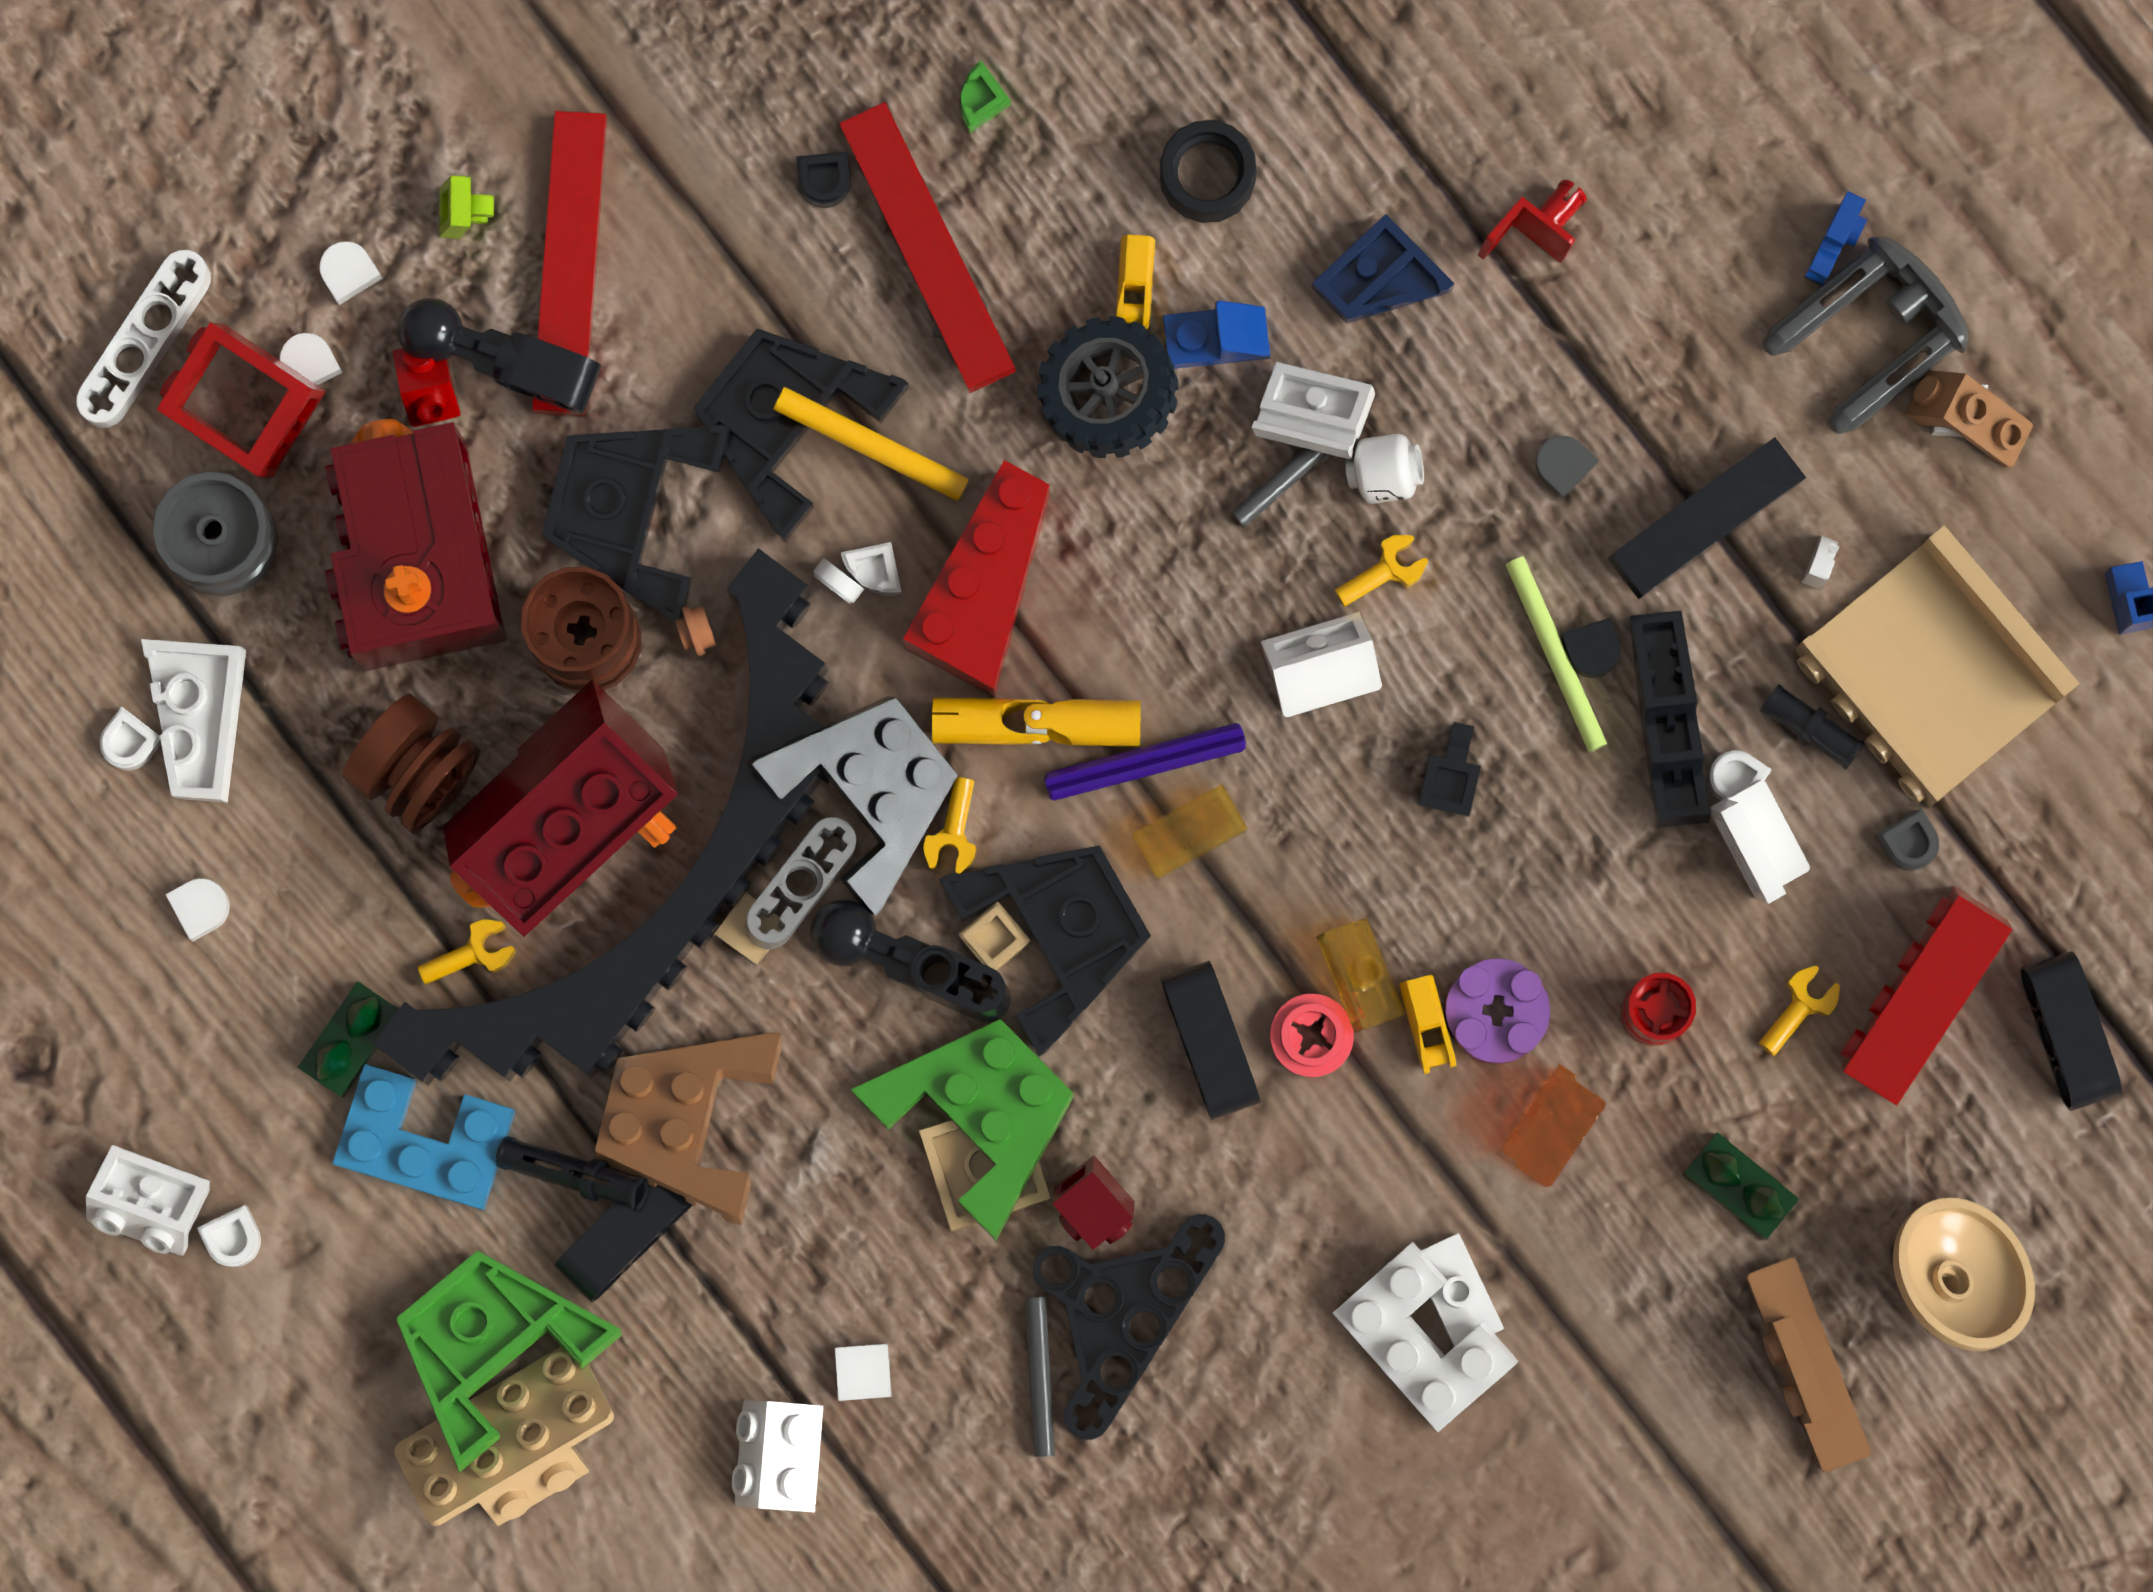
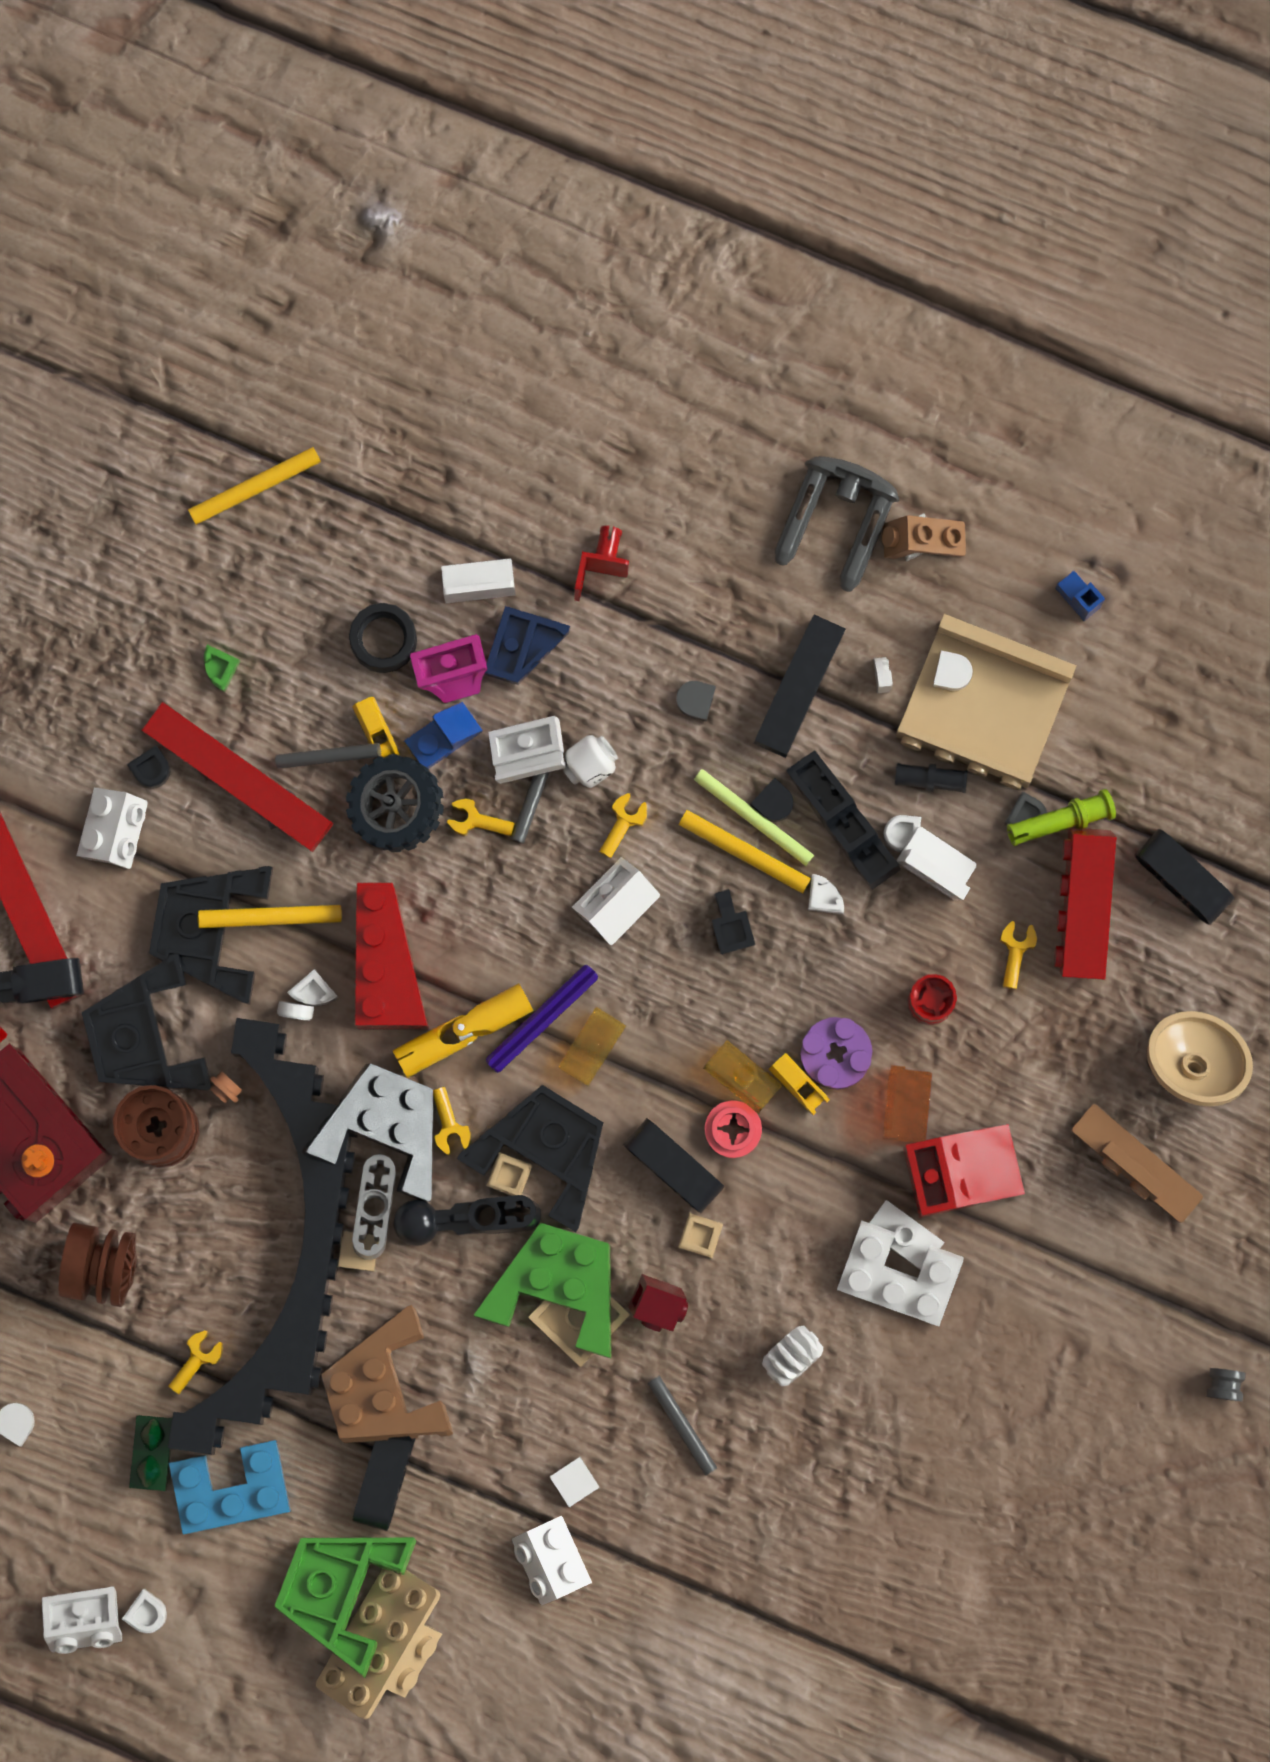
camera: 25 degrees left, 0 degrees up
dark red piece [443,679,678,937] -> none
black pin [496,1136,649,1210] -> none
black beam [1033,1214,1225,1440] -> none
dark green tile [1682,1132,1799,1240] -> none
blue plate [1805,191,1867,286] -> none
none -> white bracket [76,787,147,869]
none -> dark grey bar [275,743,381,769]
none -> dark pink slope [410,634,487,703]
none -> white panel [441,558,516,603]
none -> yellow bar [447,799,515,836]
none -> tan tile [678,1213,723,1259]
none -> yellow piece [679,810,811,894]
none -> white gear [762,1326,823,1386]
none -> white tile [808,874,844,914]
none -> slope [903,1124,1025,1218]
none -> white tile [933,650,973,691]
none -> lime pin [1007,789,1116,847]

